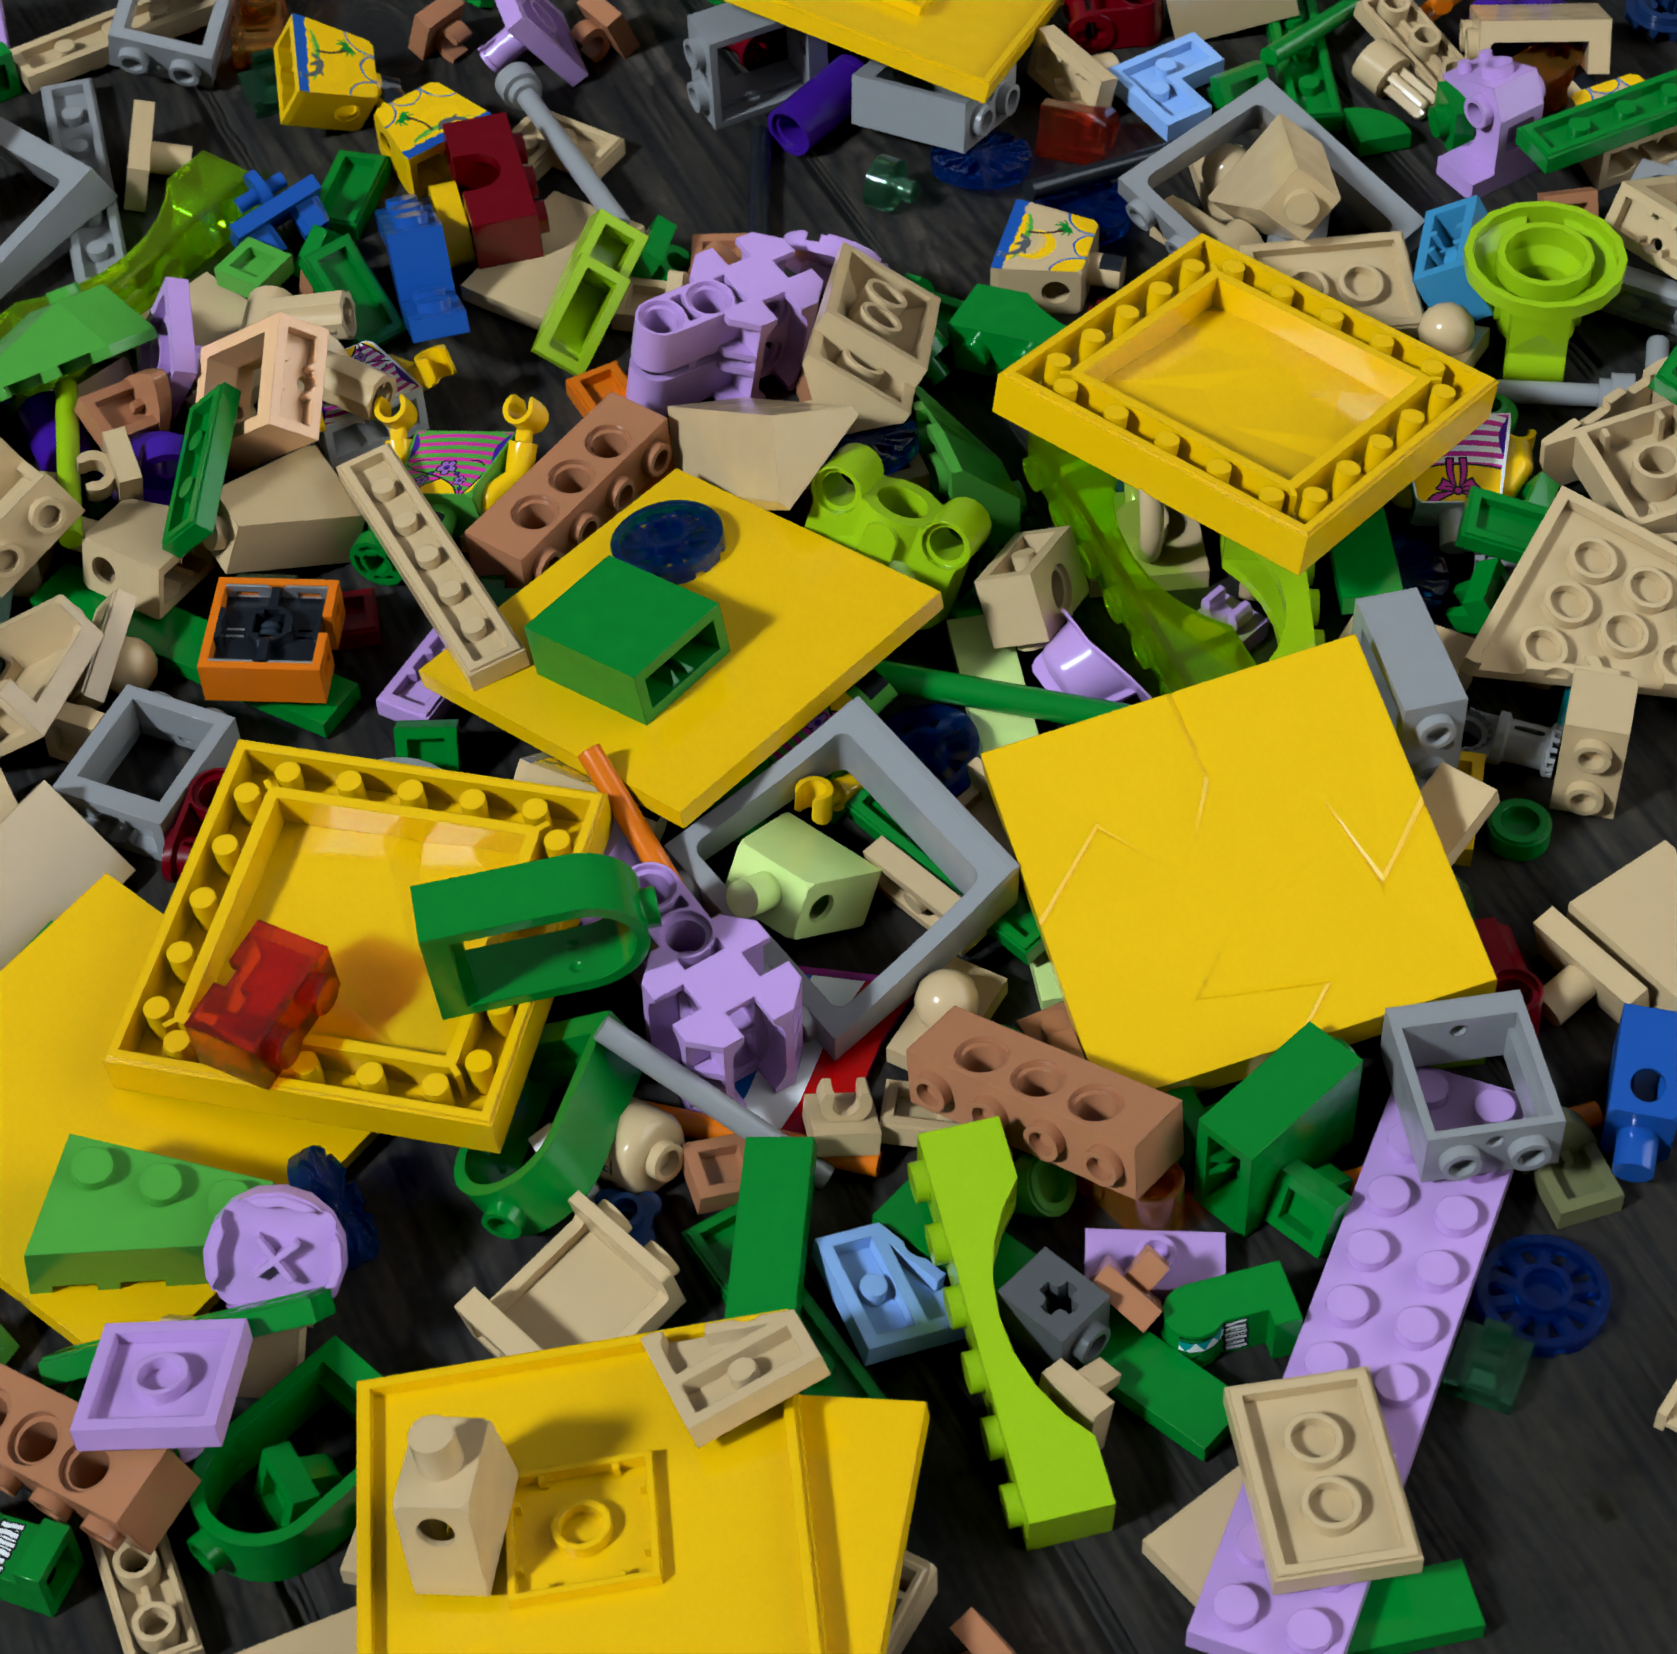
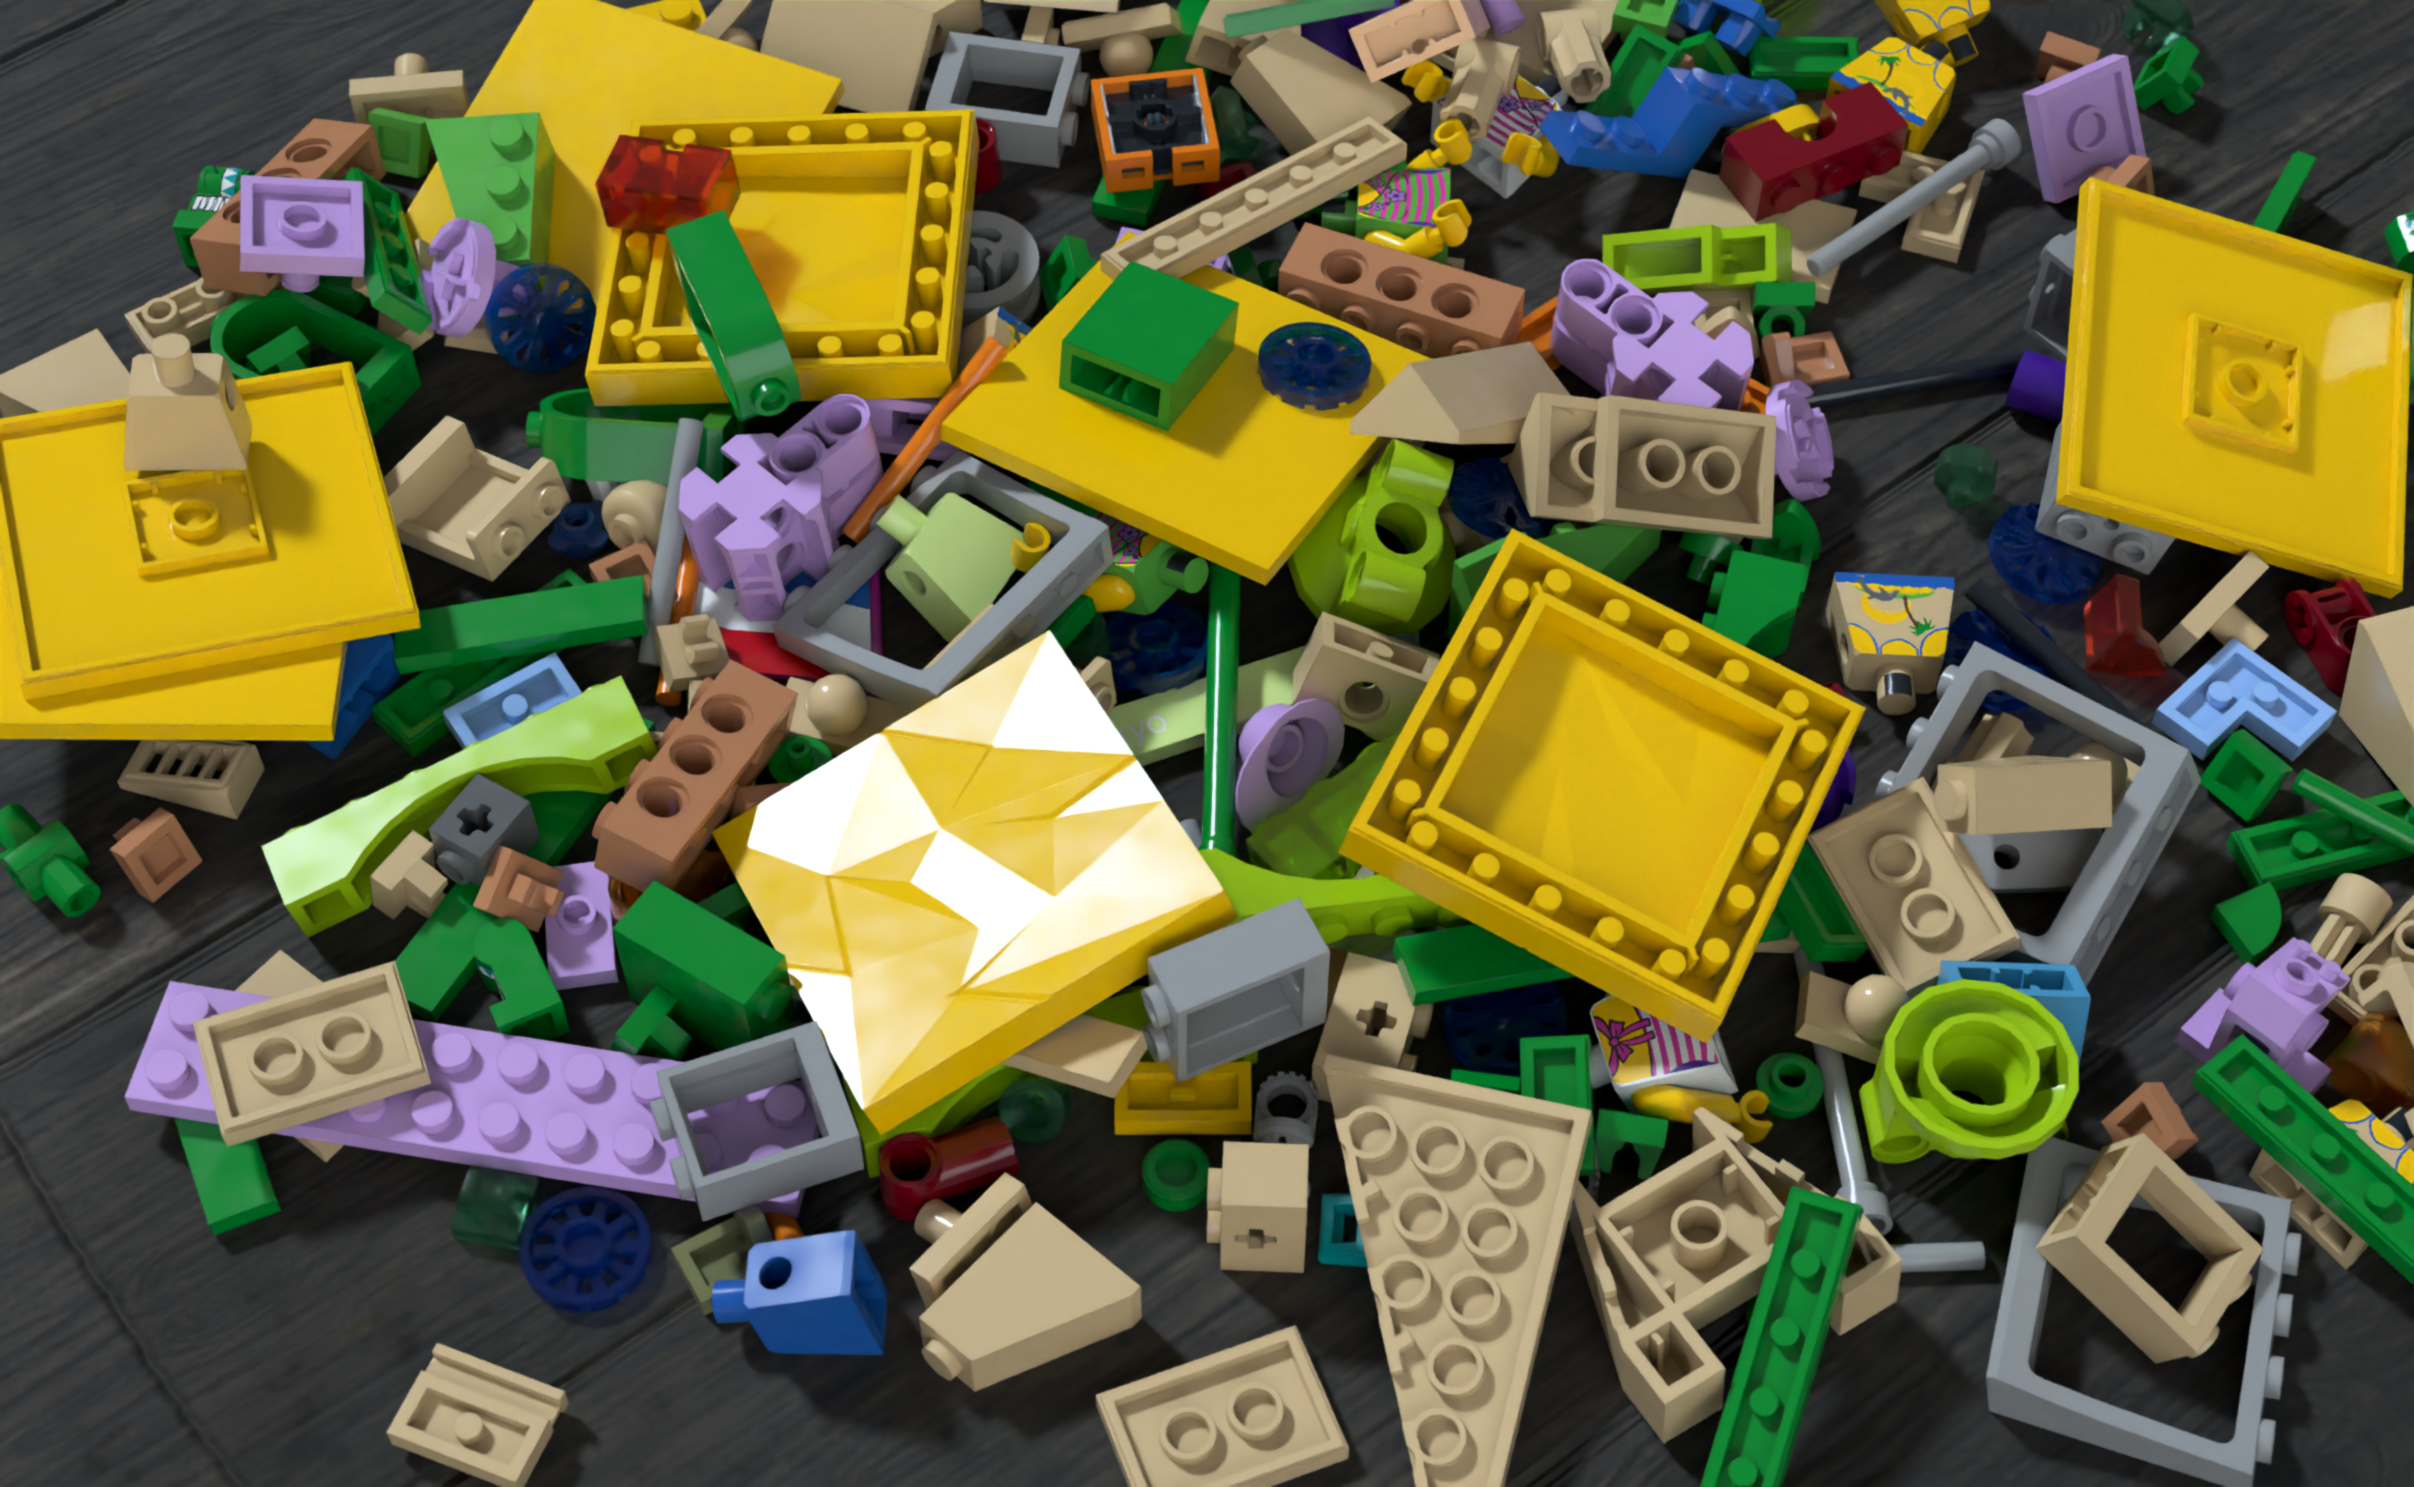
camera: 75 degrees right, 5 degrees up
tan wing [640,1309,831,1448] -> none

